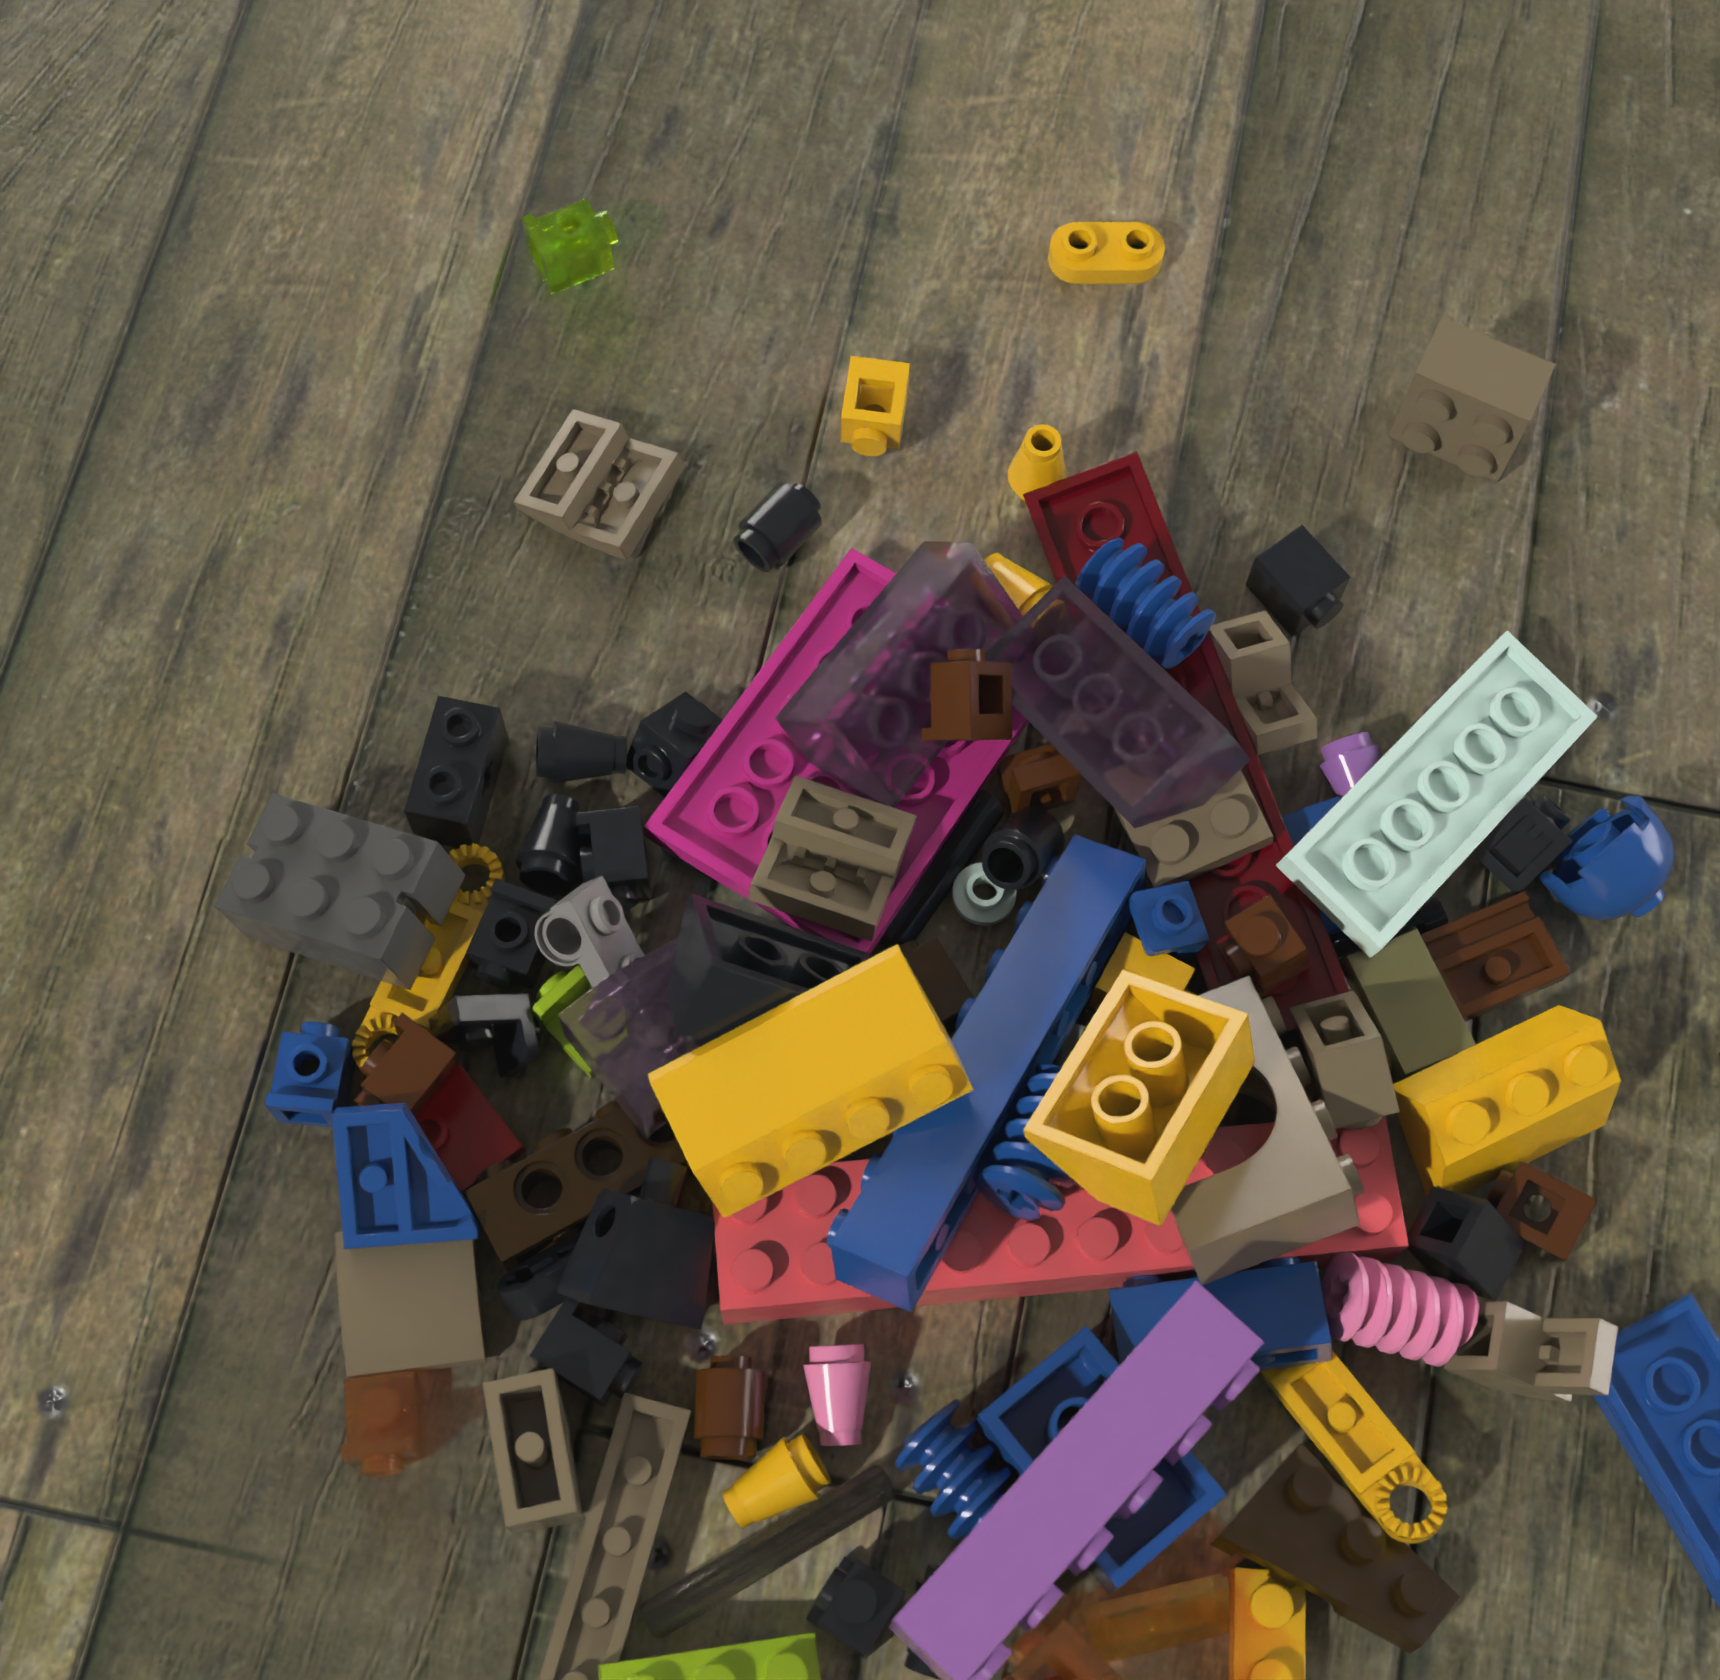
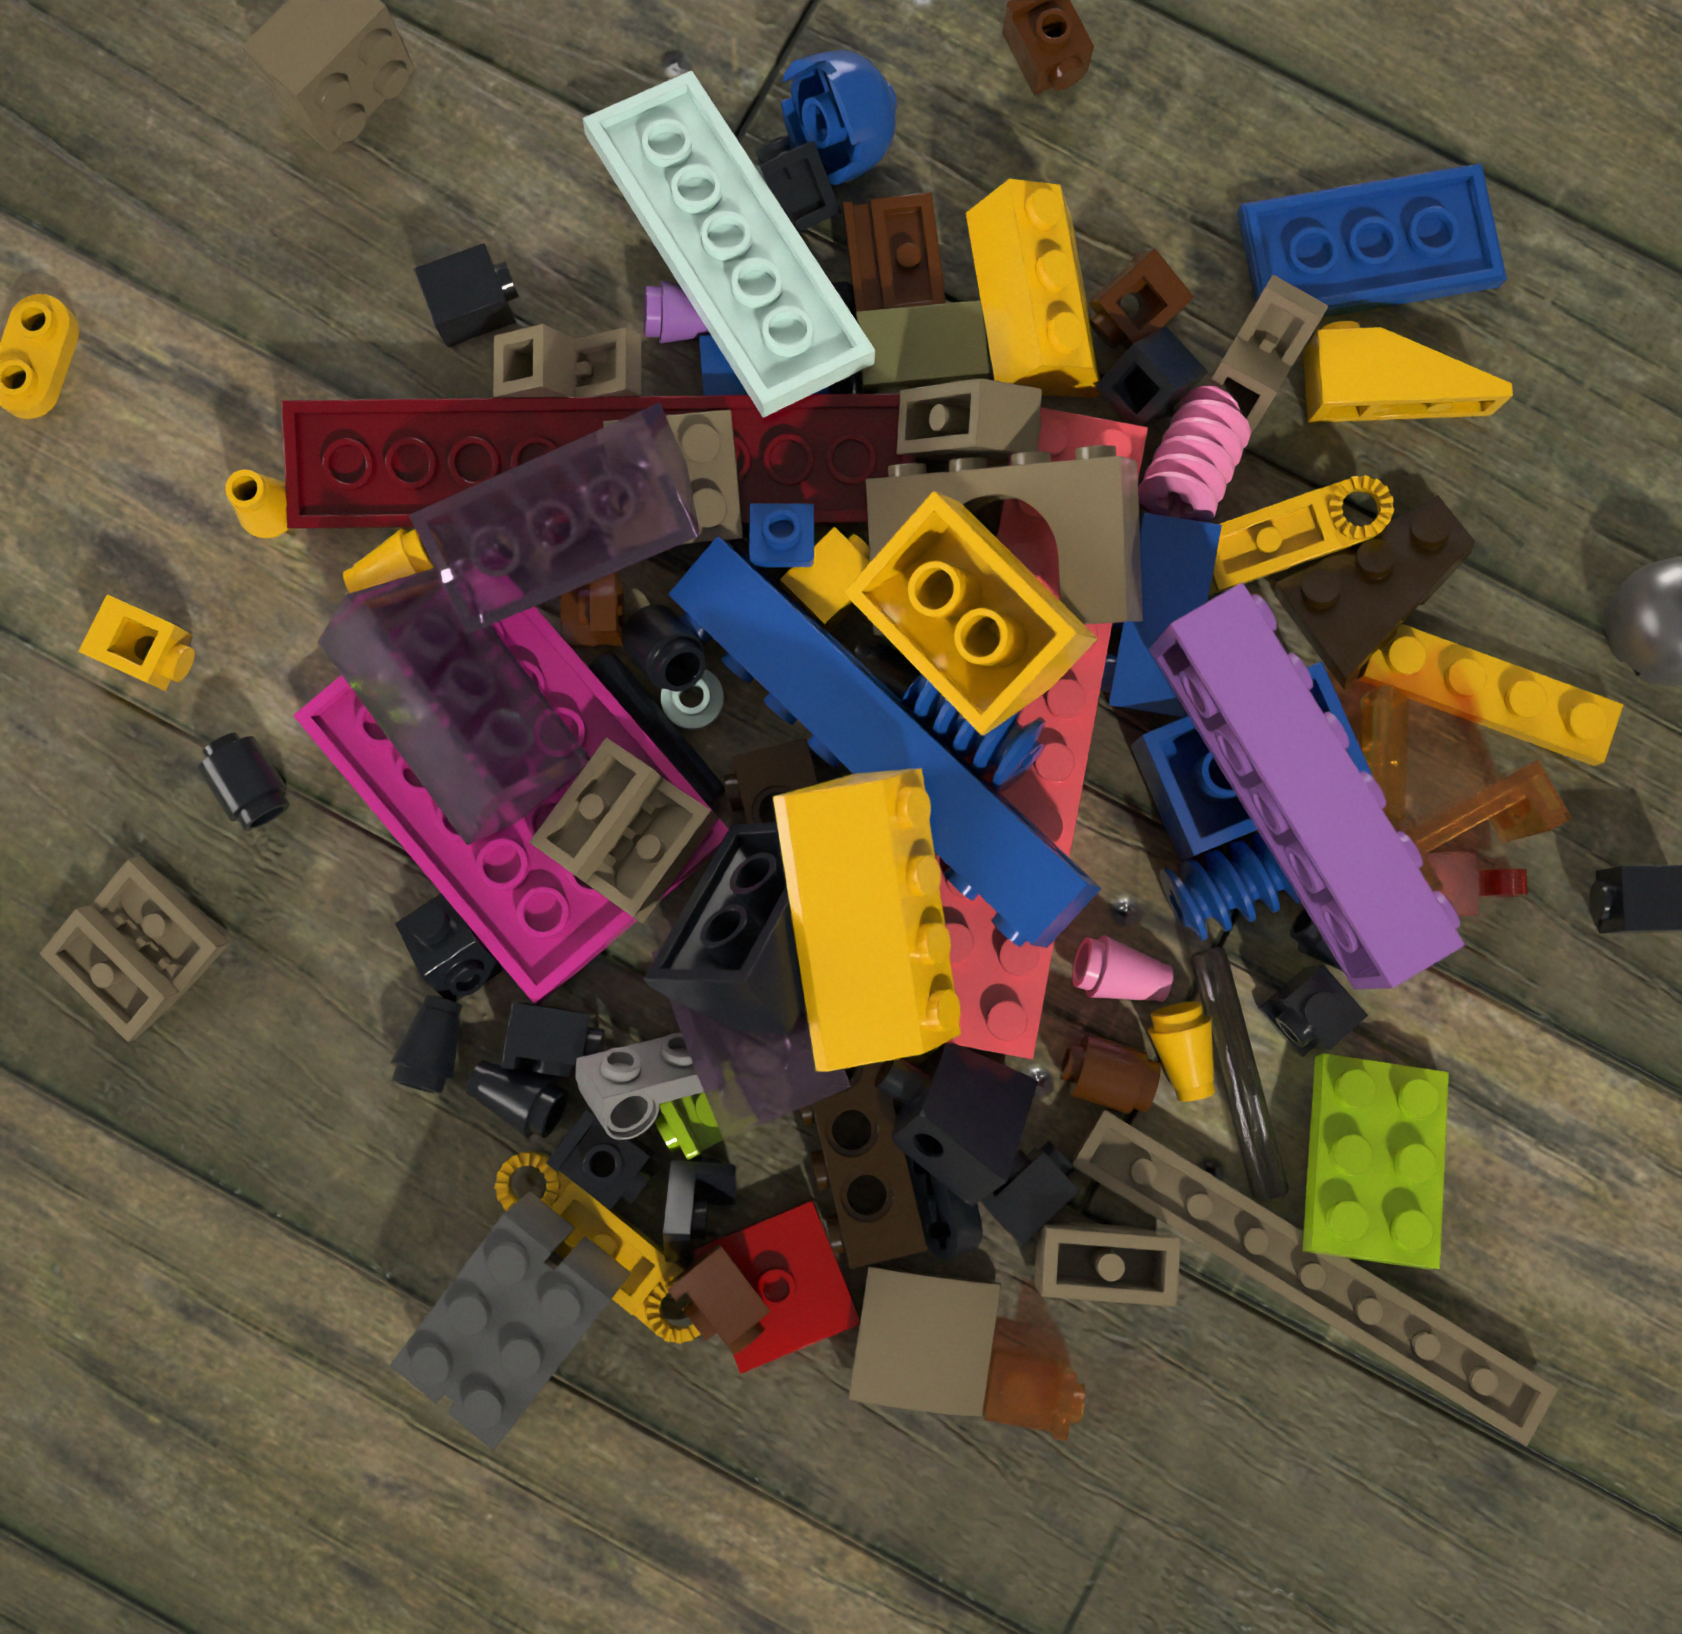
camera: 70 degrees left, 15 degrees up
blue brick [265,1022,355,1128] -> none
blue wing [332,1103,481,1249] -> none
black brick [404,696,509,848] -> none
reddish brown brick [922,649,1012,741] -> none
blue piece [1076,537,1216,670] -> none
reddish brown brick [1217,894,1309,998] -> none
none -> yellow slope [1303,321,1513,423]

